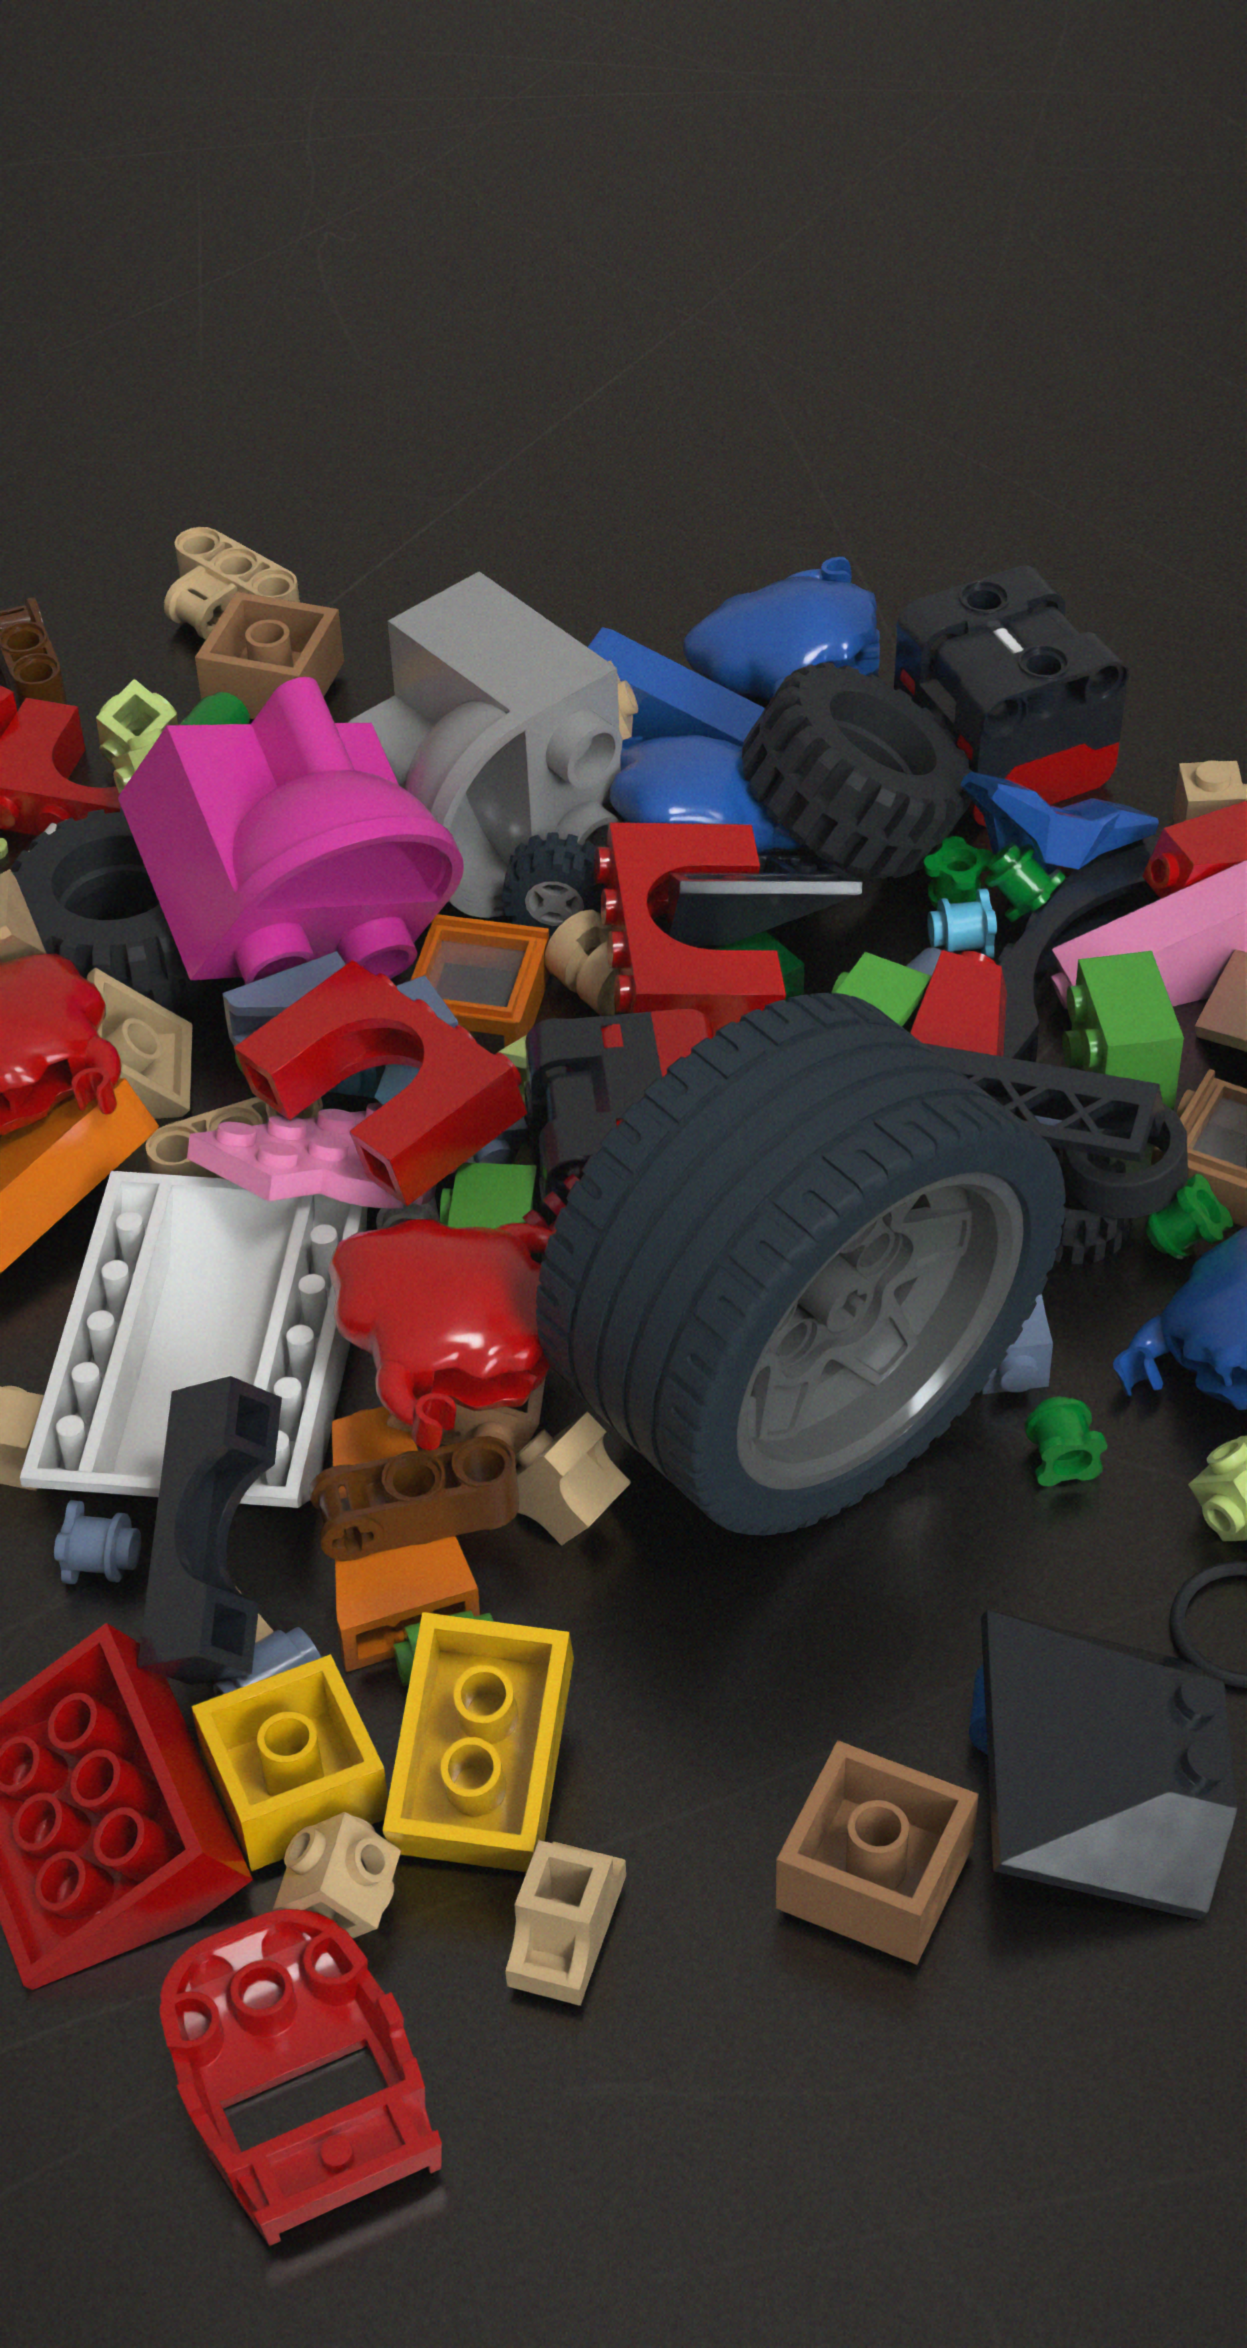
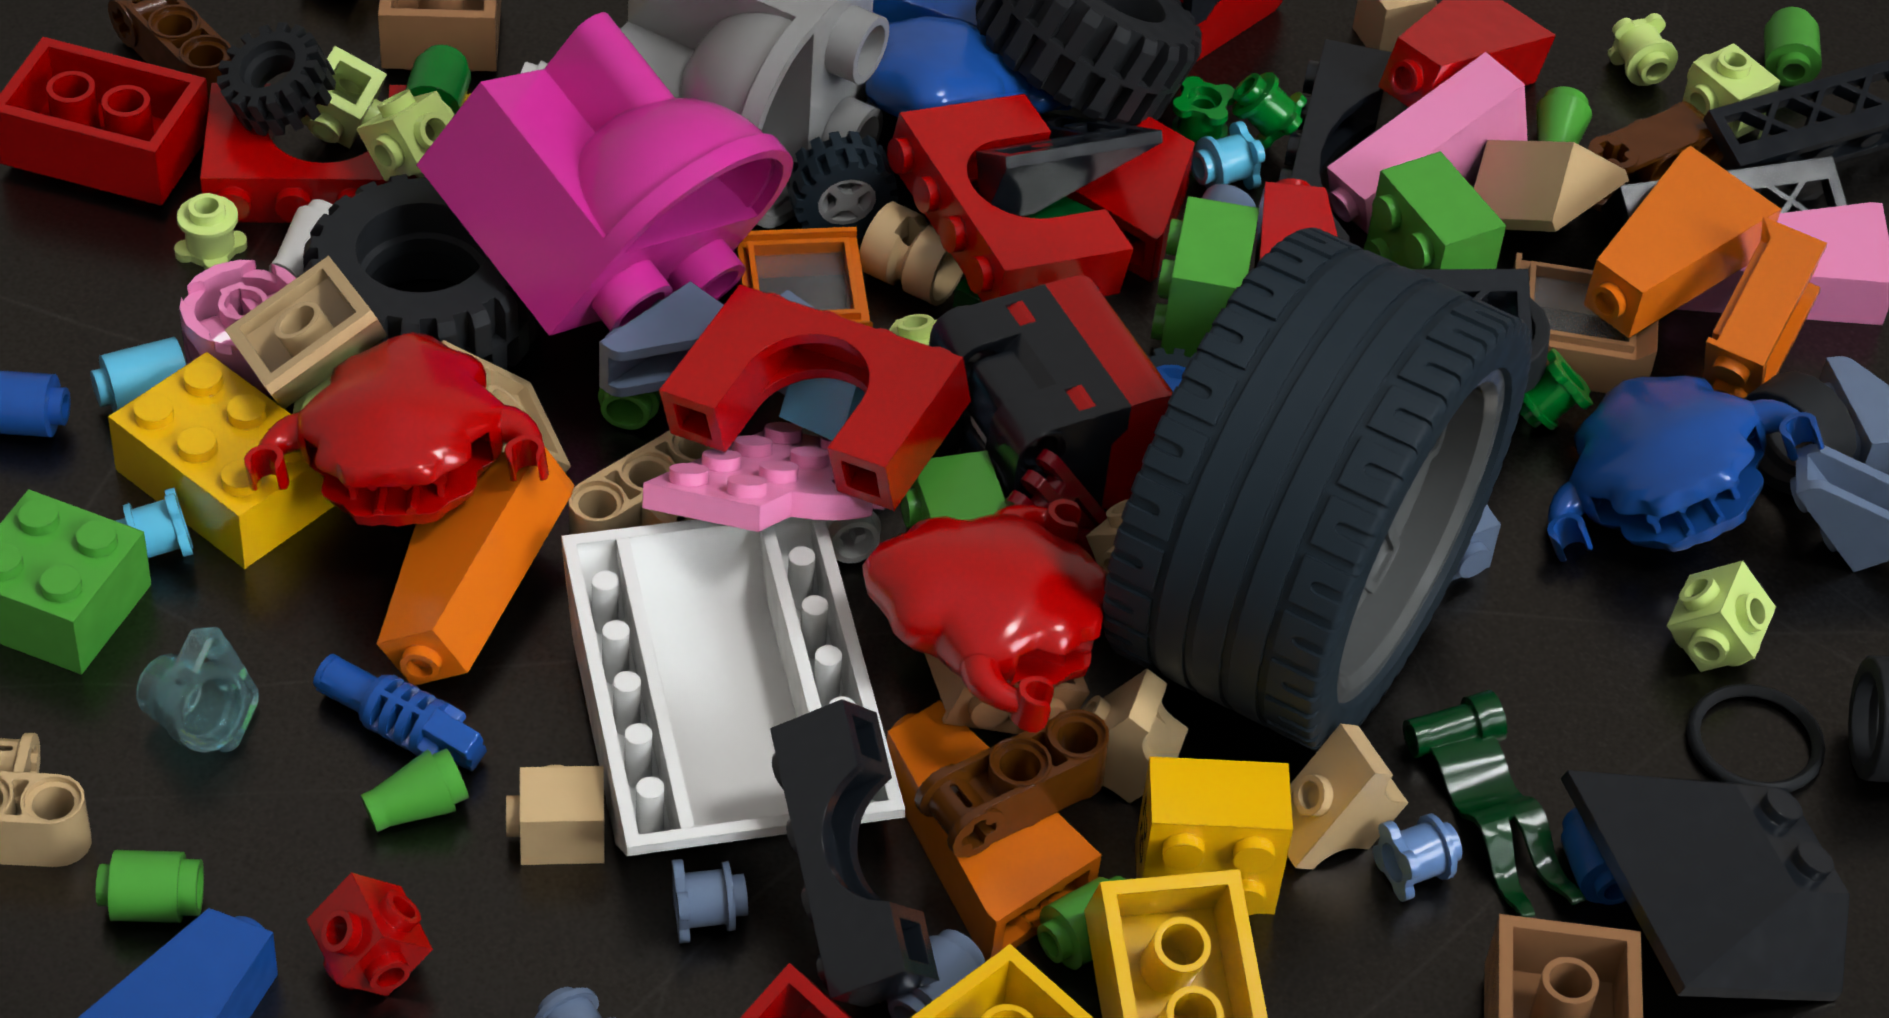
camera: 25 degrees left, 0 degrees up
blue piece [960,772,1159,875] -> none
green brick [1024,1396,1108,1486] -> none
none -> black tyre [217,22,336,136]
none -> red slope [1066,117,1195,282]
none -> yellow brick [1135,756,1293,916]
none -> tan brick [1288,723,1408,870]
none -> medium blue brick [1373,813,1462,902]
none -> dark green flag [1403,690,1586,918]

